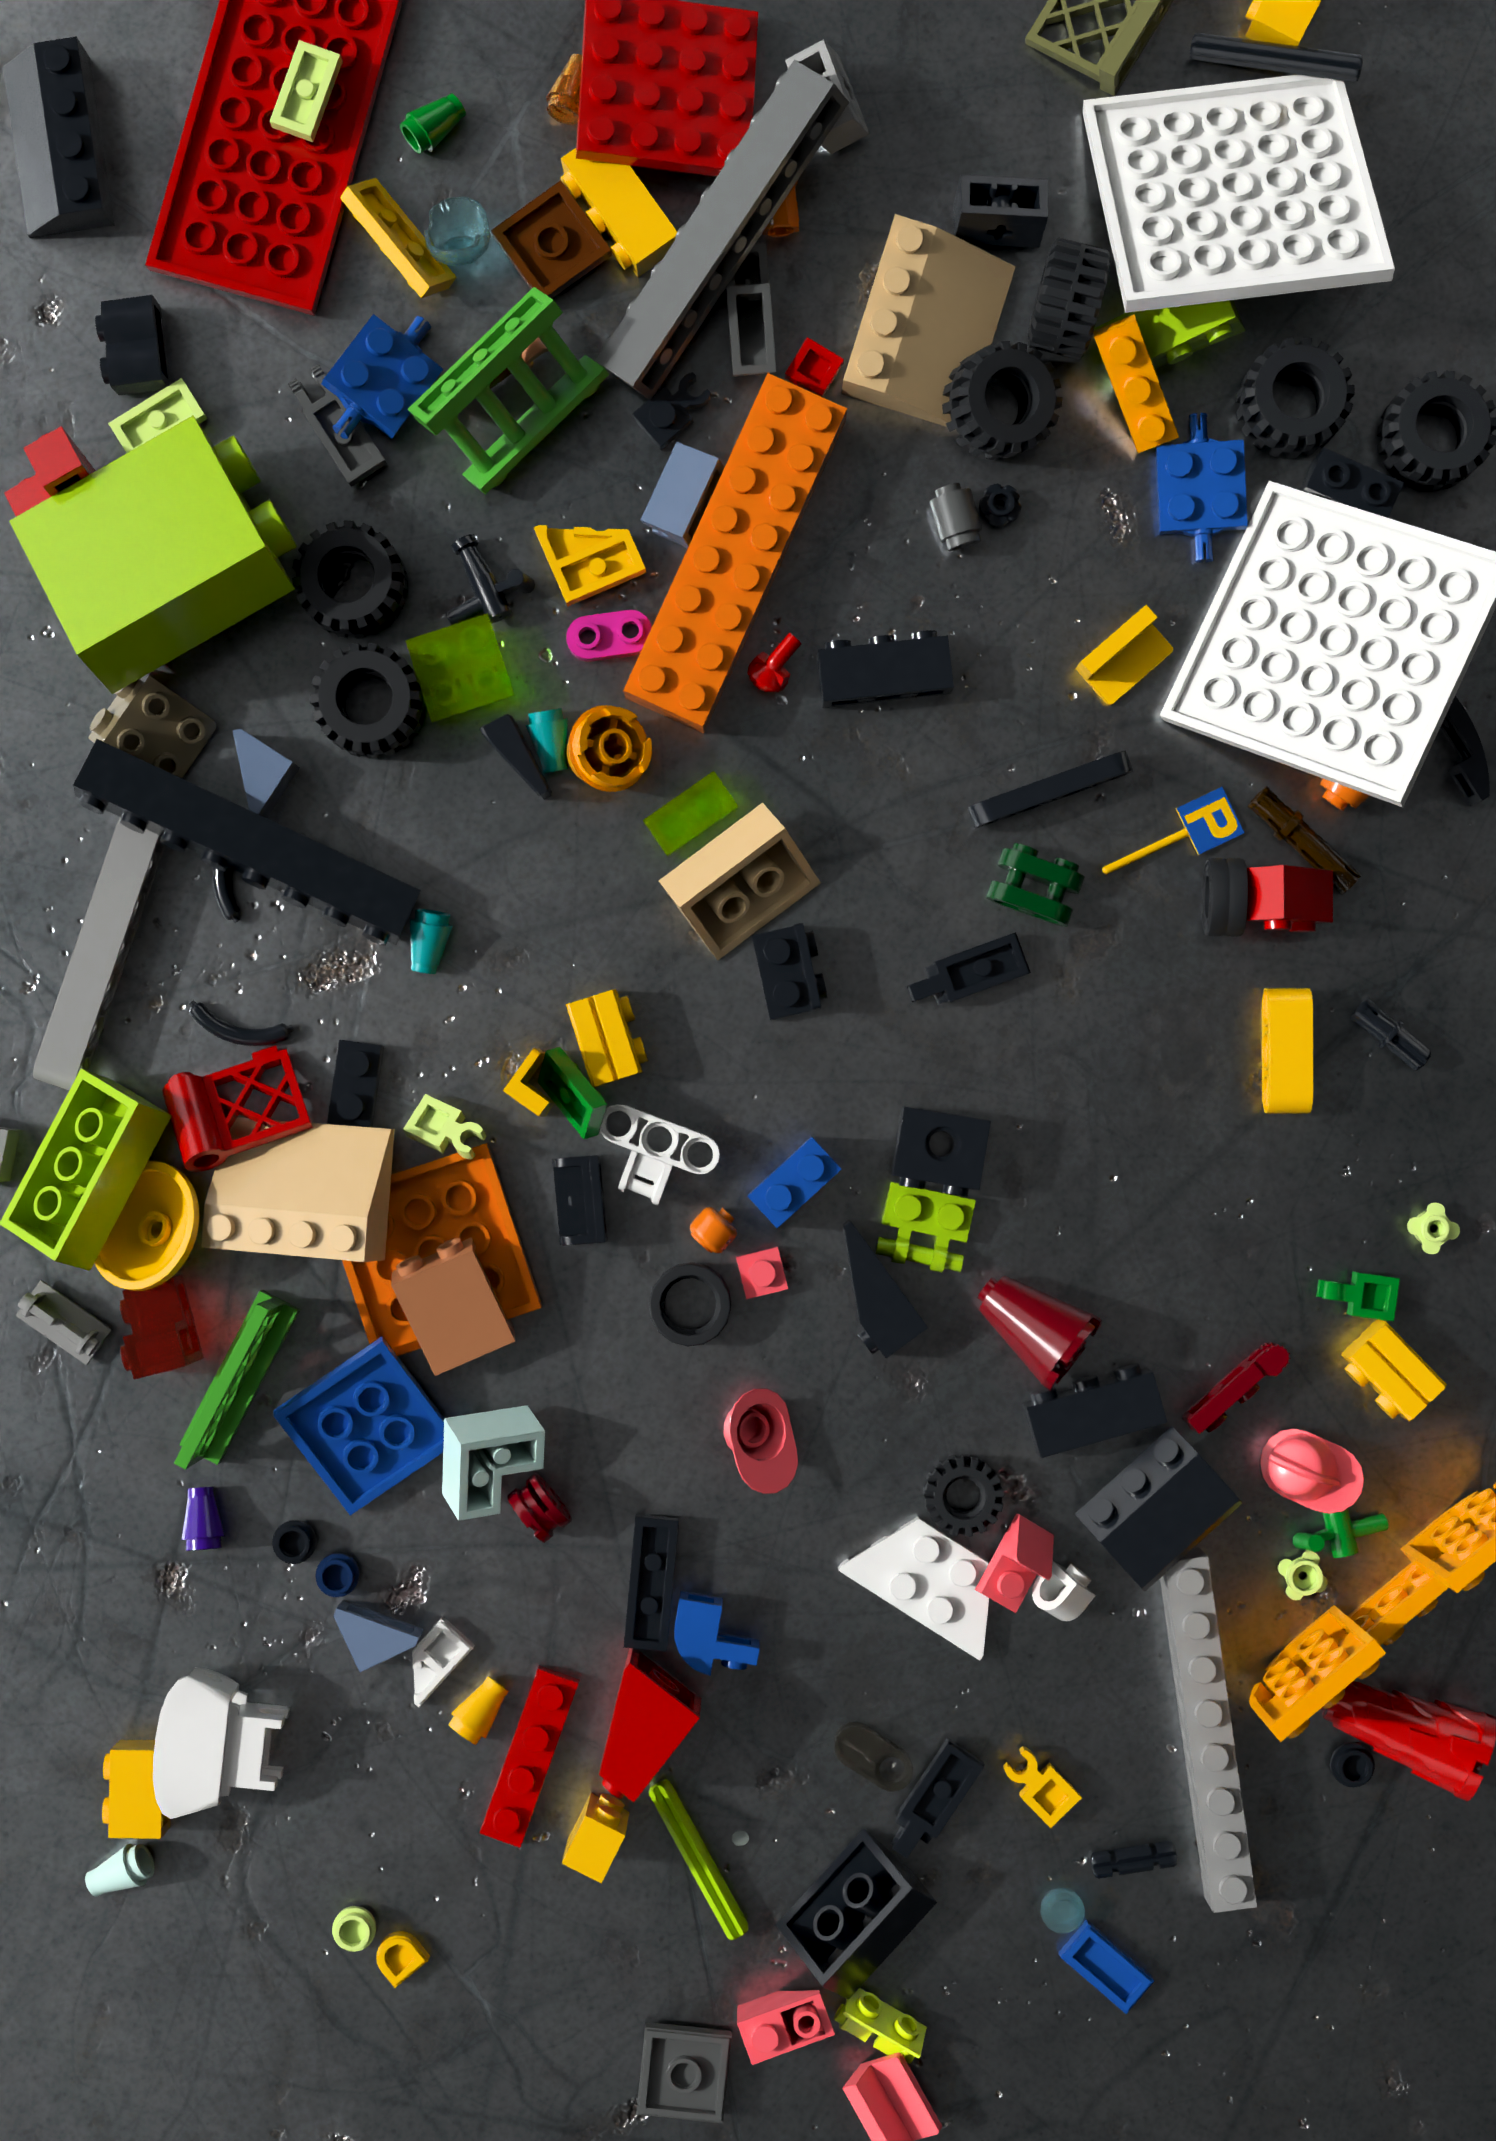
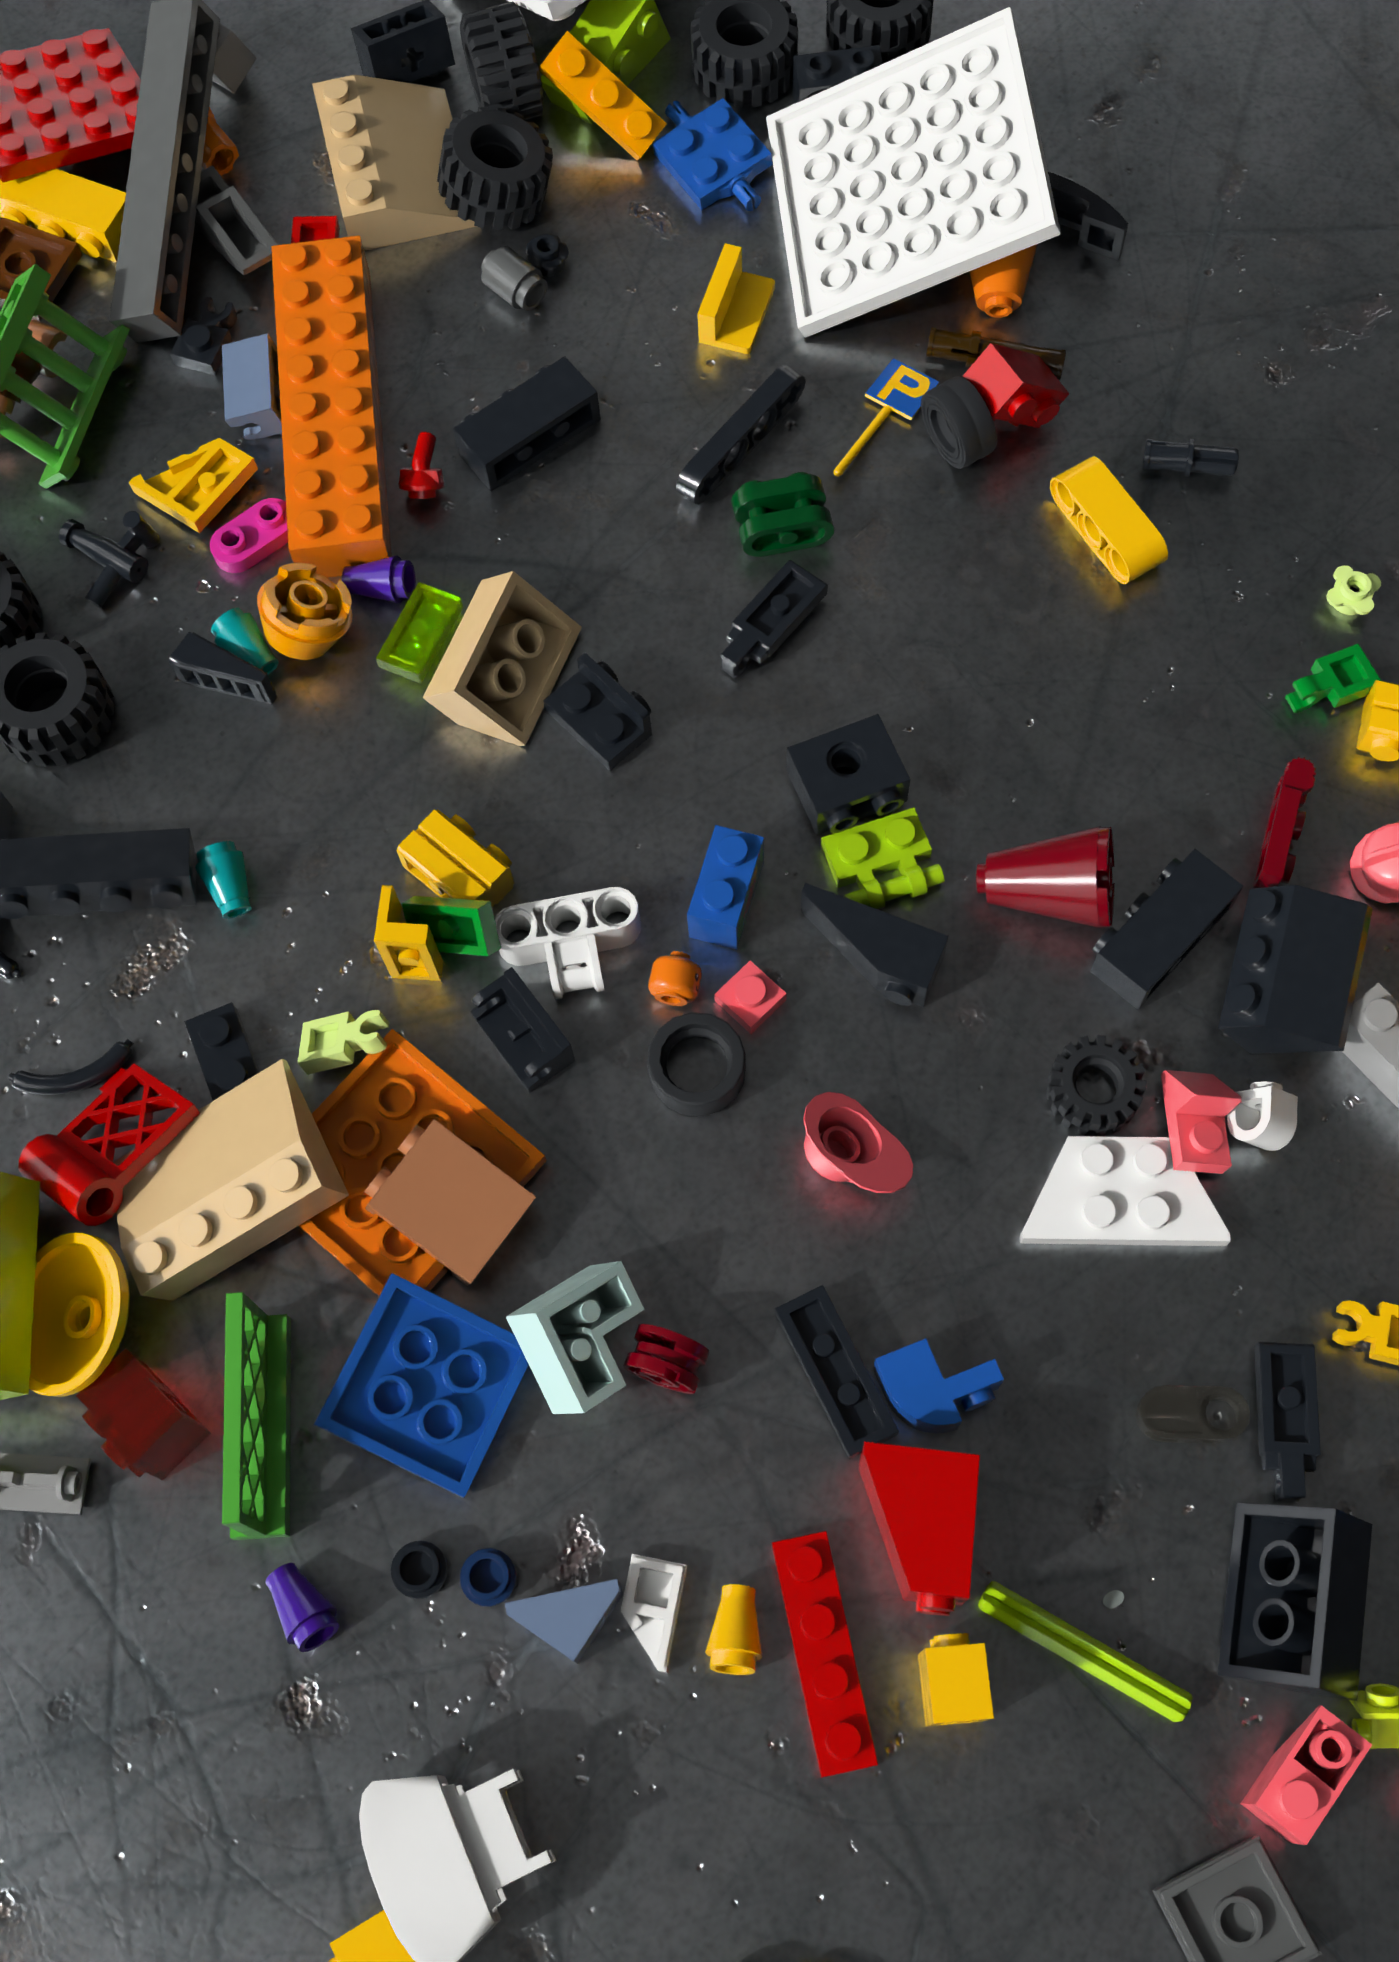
camera: 30 degrees left, 20 degrees down
clear neon green hinge [405,613,515,723] -> none
none -> dark purple cone [342,555,416,603]

